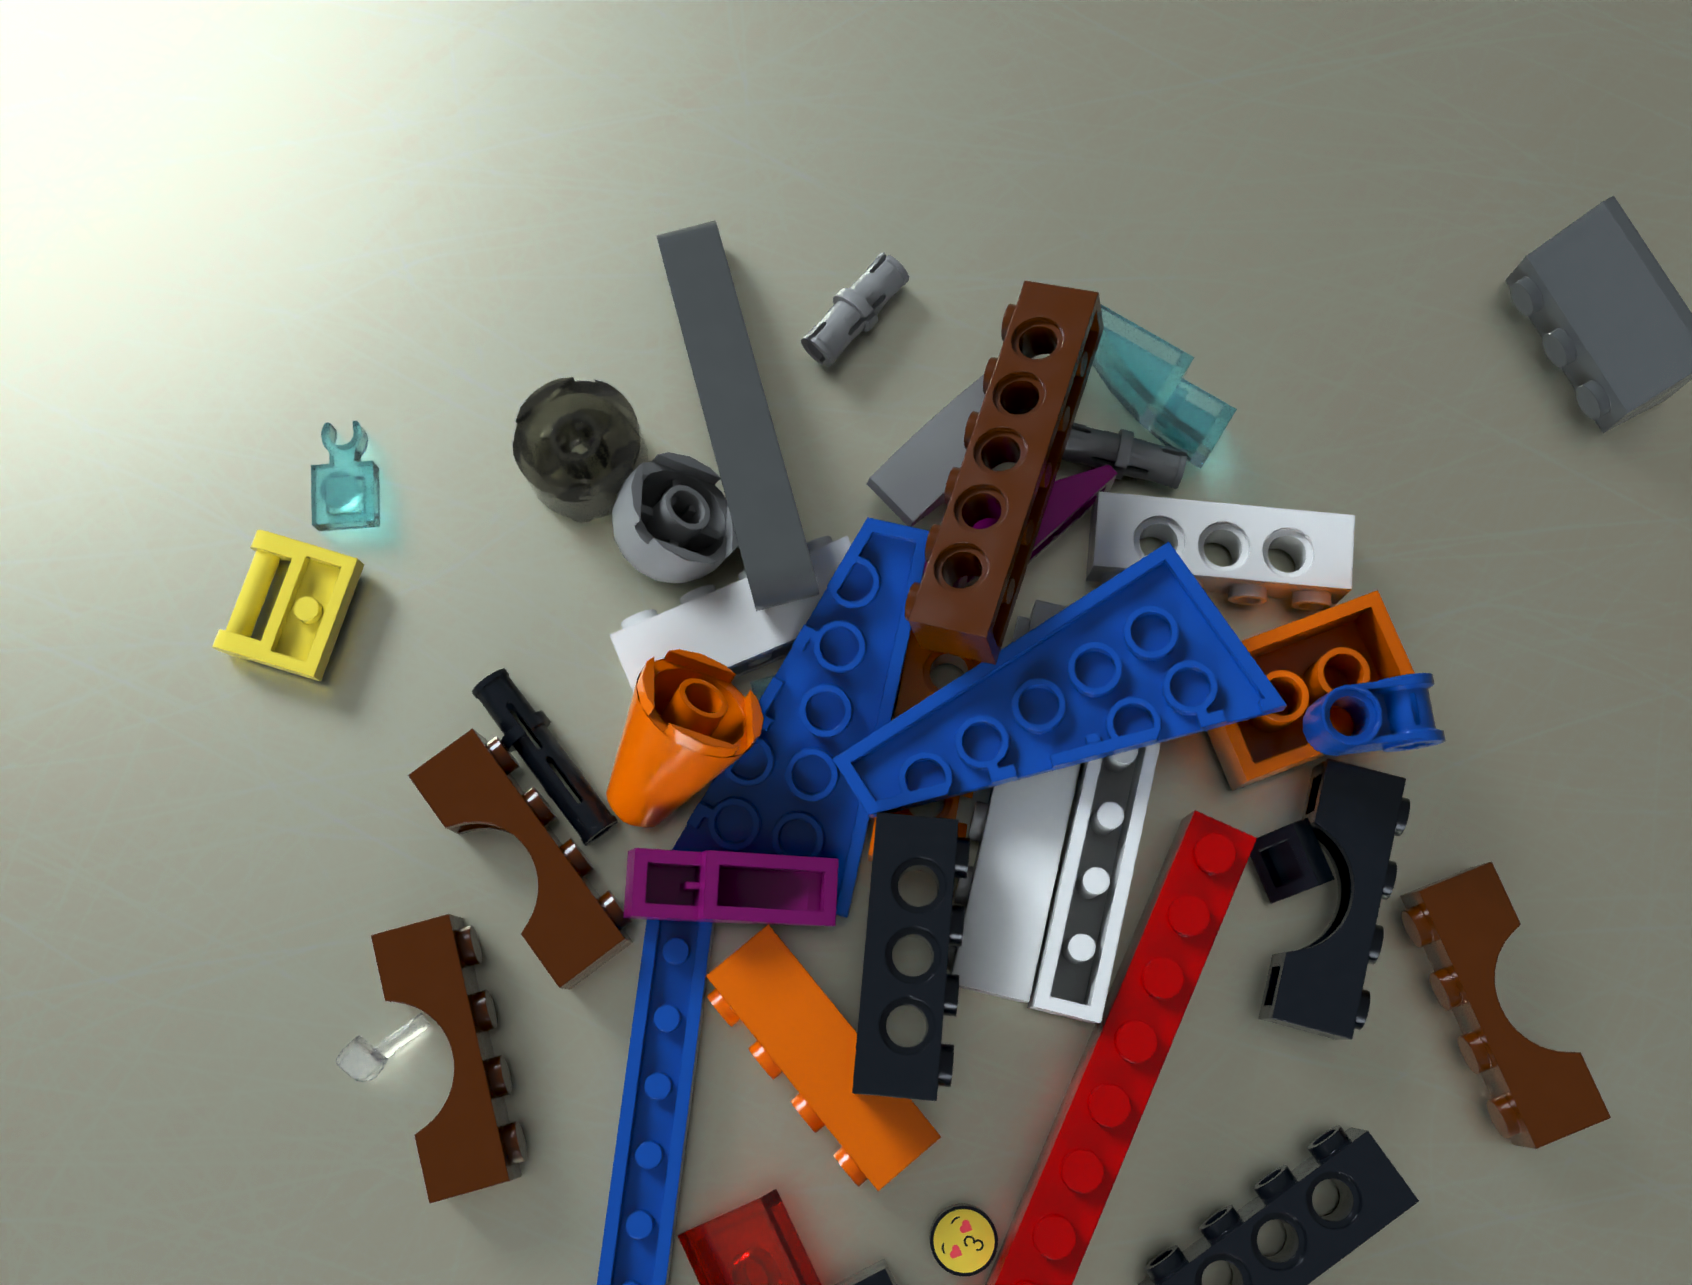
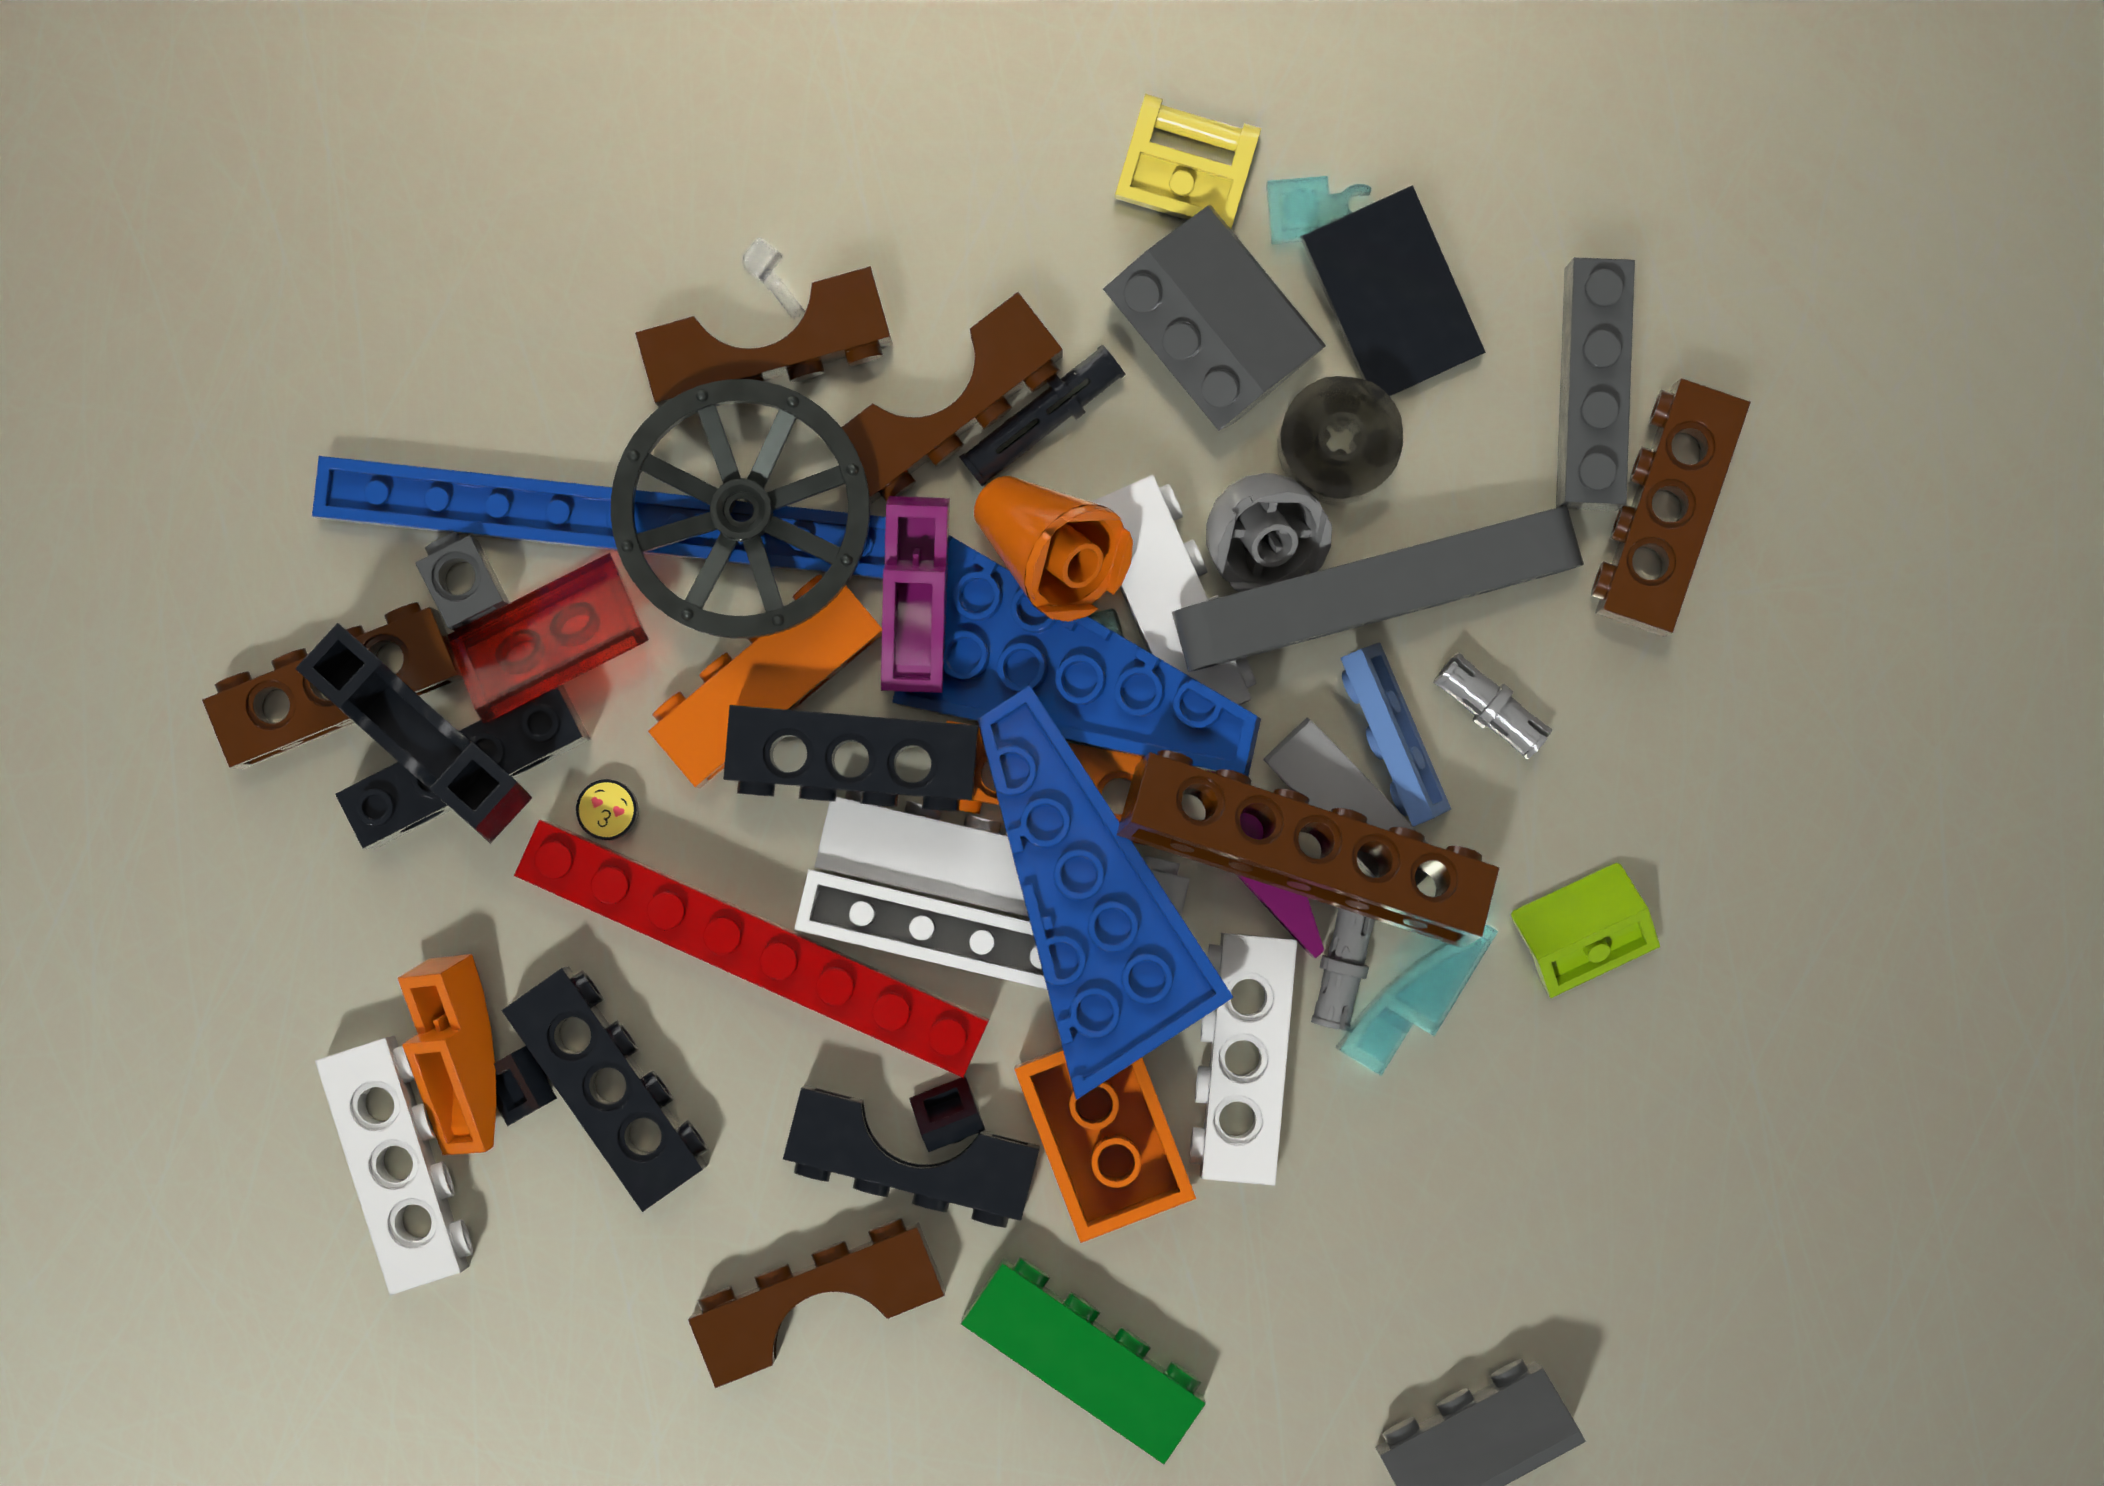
camera: 85 degrees right, 10 degrees up
blue piece [1303,673,1446,756] -> none
none -> pearl dark grey wheel [611,379,870,639]
none -> green brick [961,1257,1206,1464]
none -> dark grey slope [1103,205,1326,431]
none -> black tile [1300,185,1486,403]
none -> medium blue plate [1340,642,1451,827]
none -> lime panel [1511,863,1660,998]
none -> dark grey brick [1556,257,1635,511]
none -> reddish brown brick [1591,378,1751,637]

